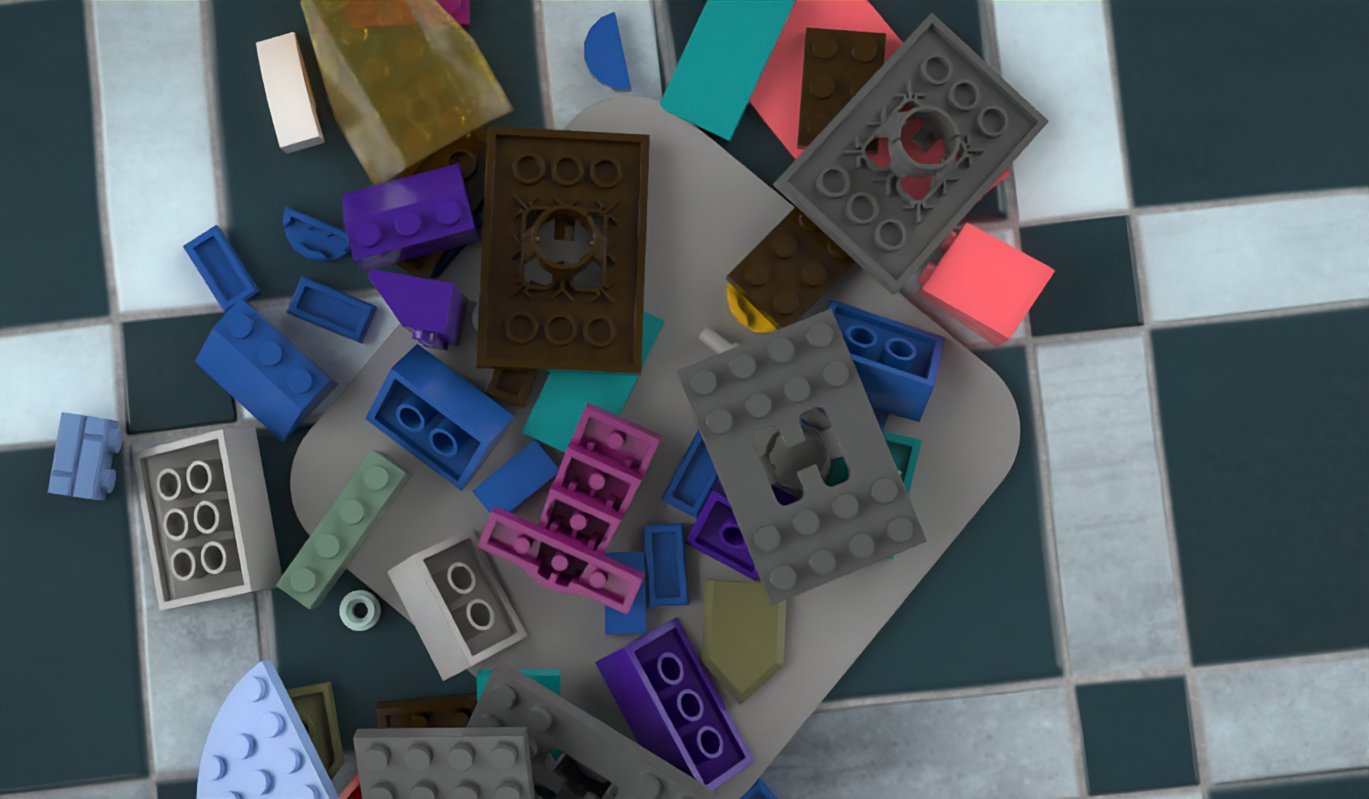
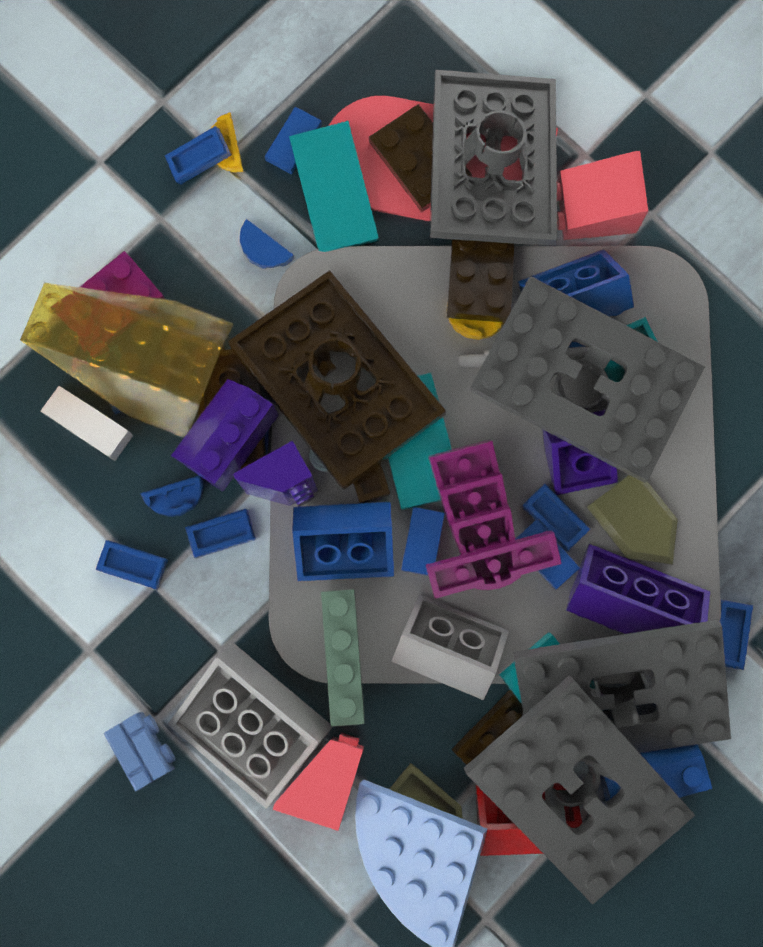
camera: 40 degrees left, 5 degrees down
blue slope [195,298,338,443] -> none
light aqua plate [340,590,381,631] -> none
blue tile [661,429,718,519] -> none
none -> coral slope [273,733,364,831]

